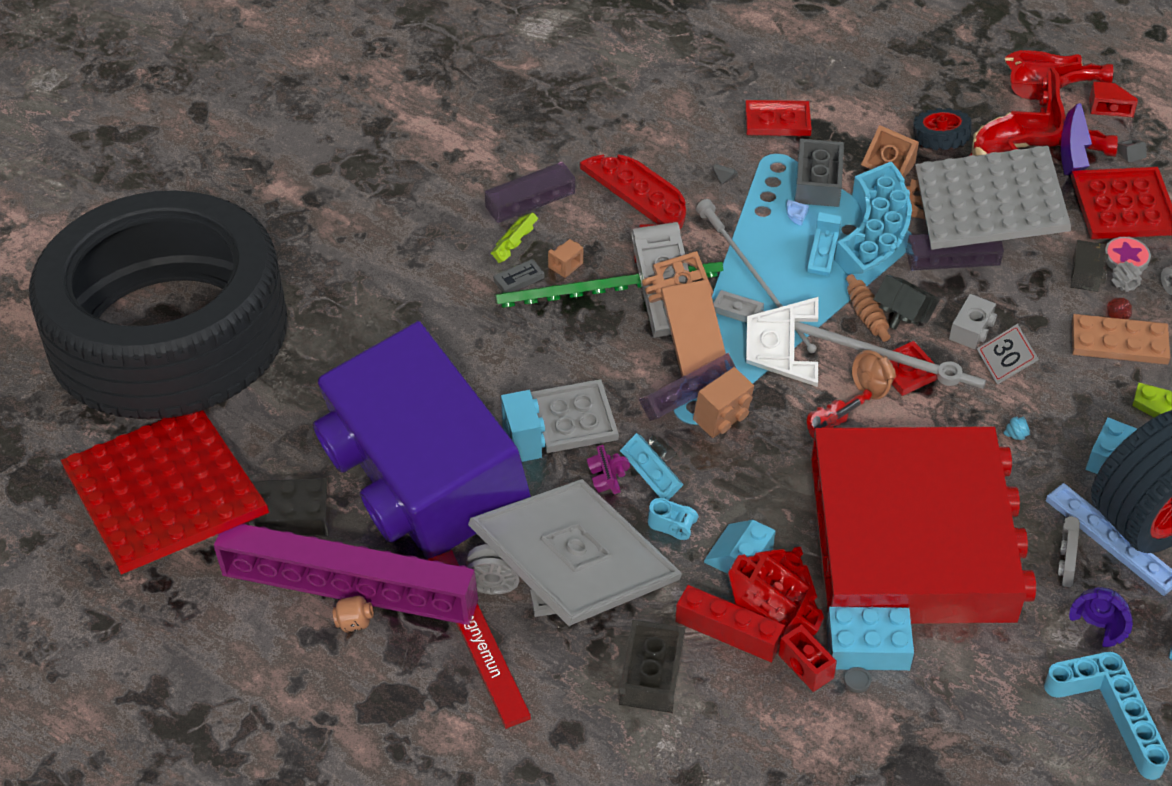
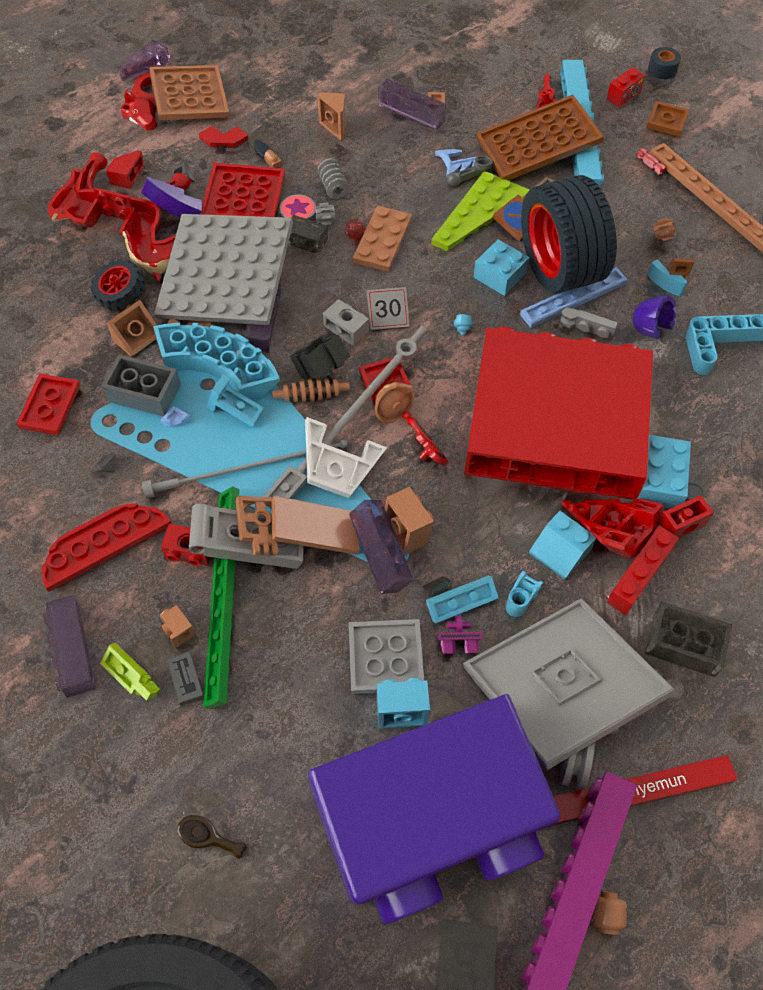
camera: 80 degrees left, 10 degrees up
none -> dark brown piece [177,815,247,859]

